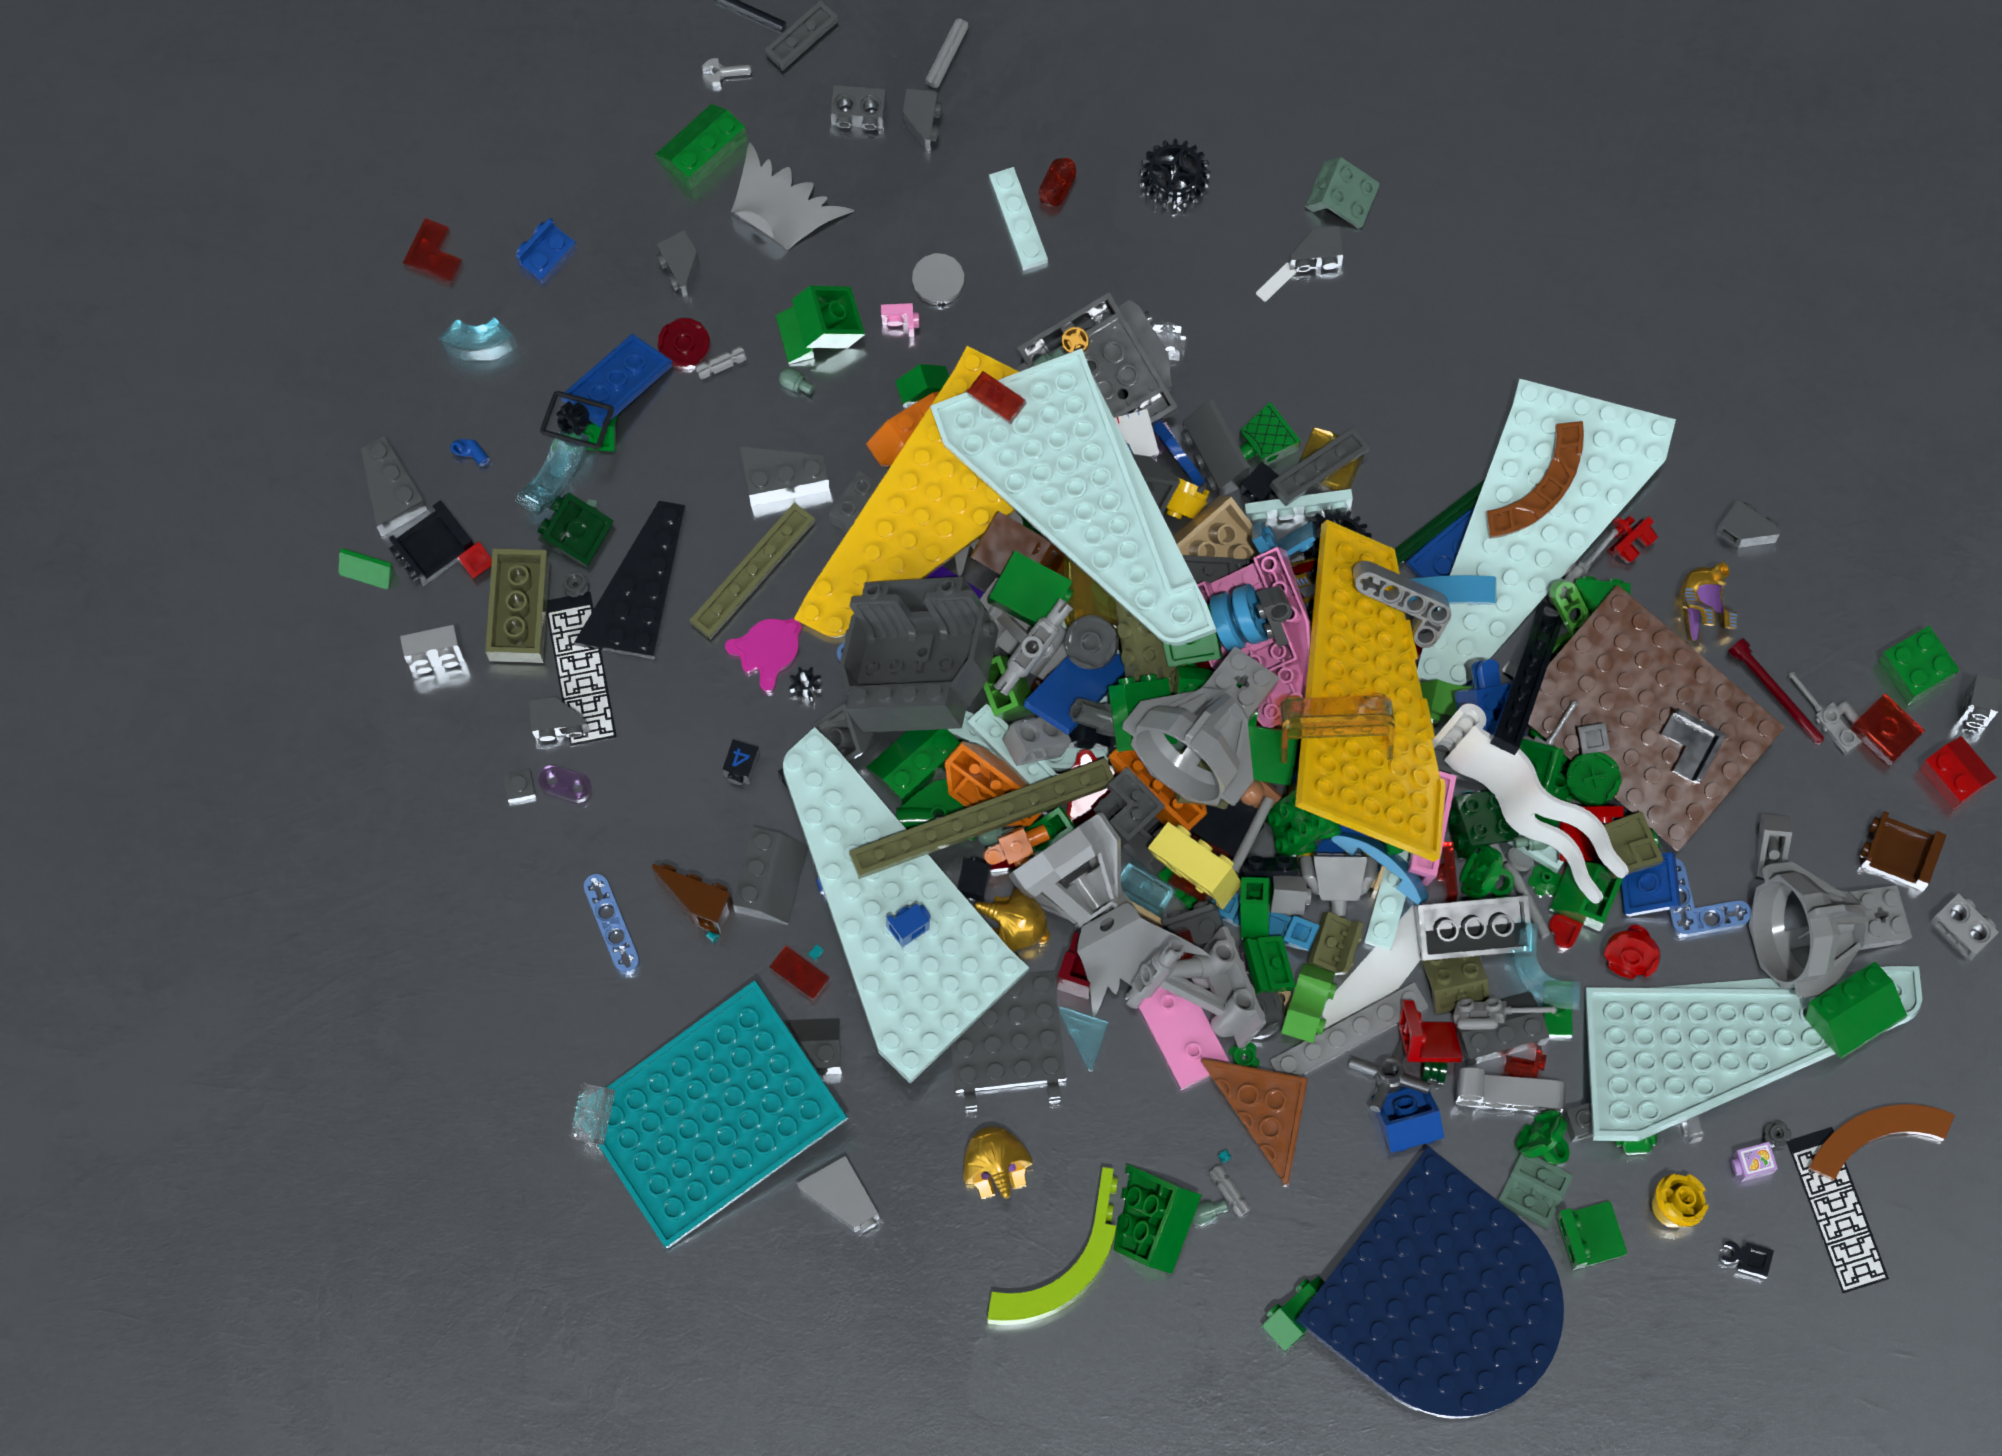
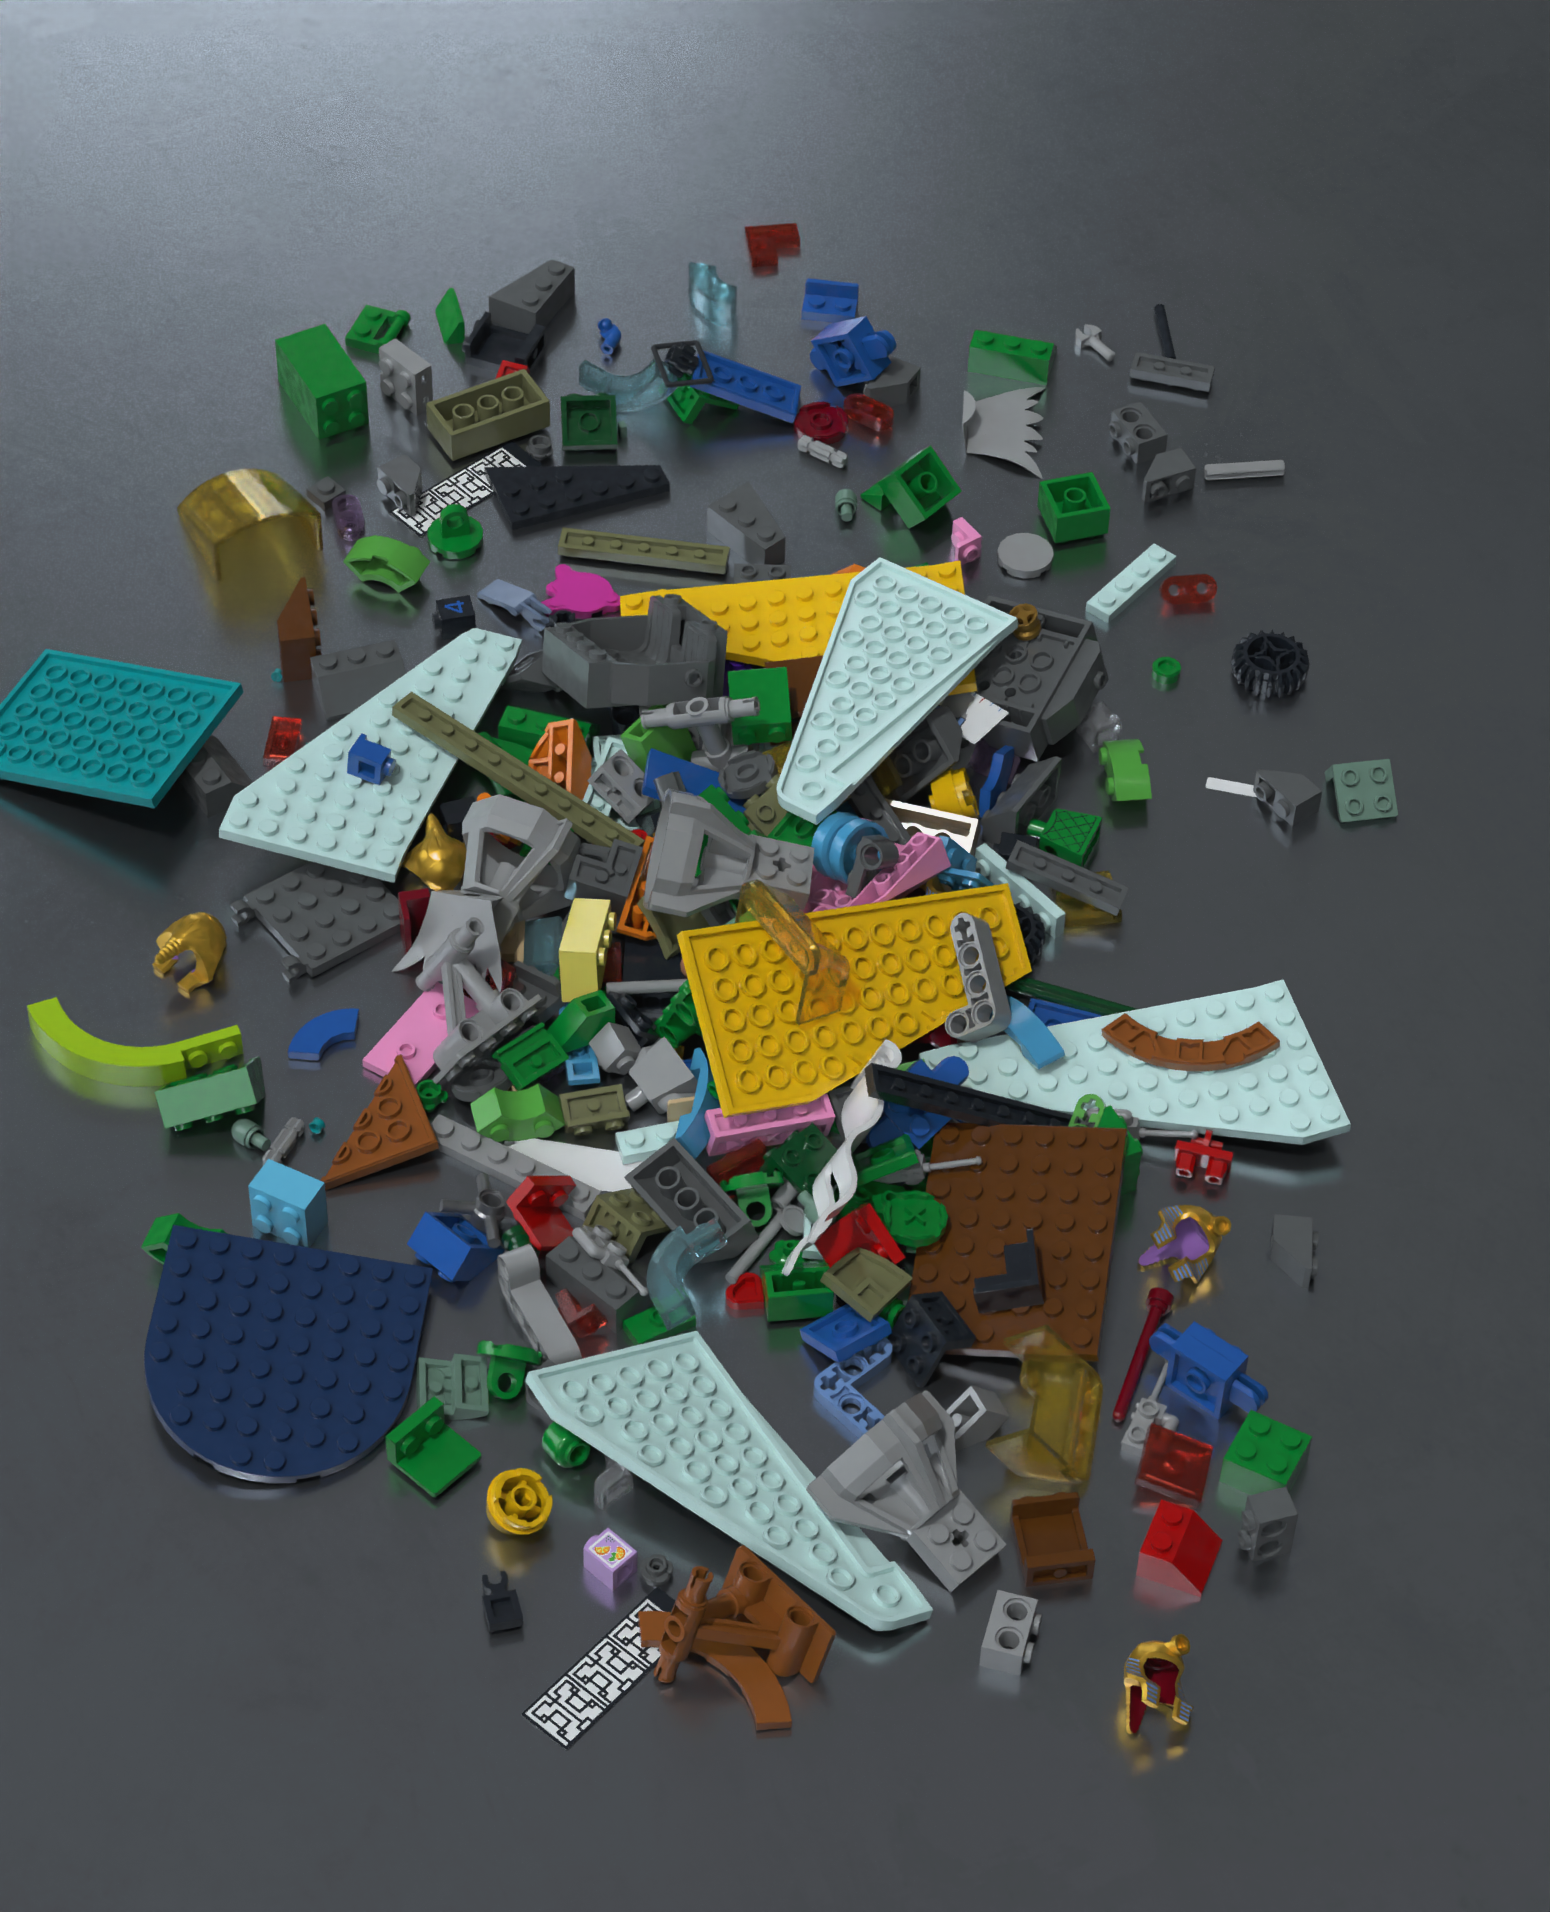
camera: 55 degrees right, 25 degrees down
clear brick [569,1083,615,1145] -> none
medium blue beam [584,874,640,975] -> none
light grey slope [796,1156,879,1232] -> none
clear red plate [966,371,1027,424] -> none
clear light blue tile [1058,1007,1108,1072] -> none
dark grey plate [1577,723,1610,755] -> none
red tile [1604,924,1661,979] -> none
green slope [1805,961,1907,1059] -> none
none -> clear yellow windscreen [177,468,323,582]
none -> medium azure brick [248,1159,328,1248]
none -> green brick [275,324,369,440]
none -> blue tile [288,1008,359,1061]
none -> bright green brick [343,535,430,593]
none -> green plate [345,305,411,354]
none -> green tile [427,504,483,559]
none -> sand blue arm [477,579,552,631]
none -> dark orange plate [653,1545,836,1683]
none -> blue brick [810,316,896,387]
none -> clear red plate [843,394,894,431]
none -> black bracket [887,1291,976,1387]
none -> clear yellow windscreen [985,1325,1103,1485]
none -> green brick [1037,472,1111,543]
none -> bright green brick [1098,739,1152,801]
none -> blue brick [1149,1321,1269,1420]
none -> green tile [1152,657,1181,684]

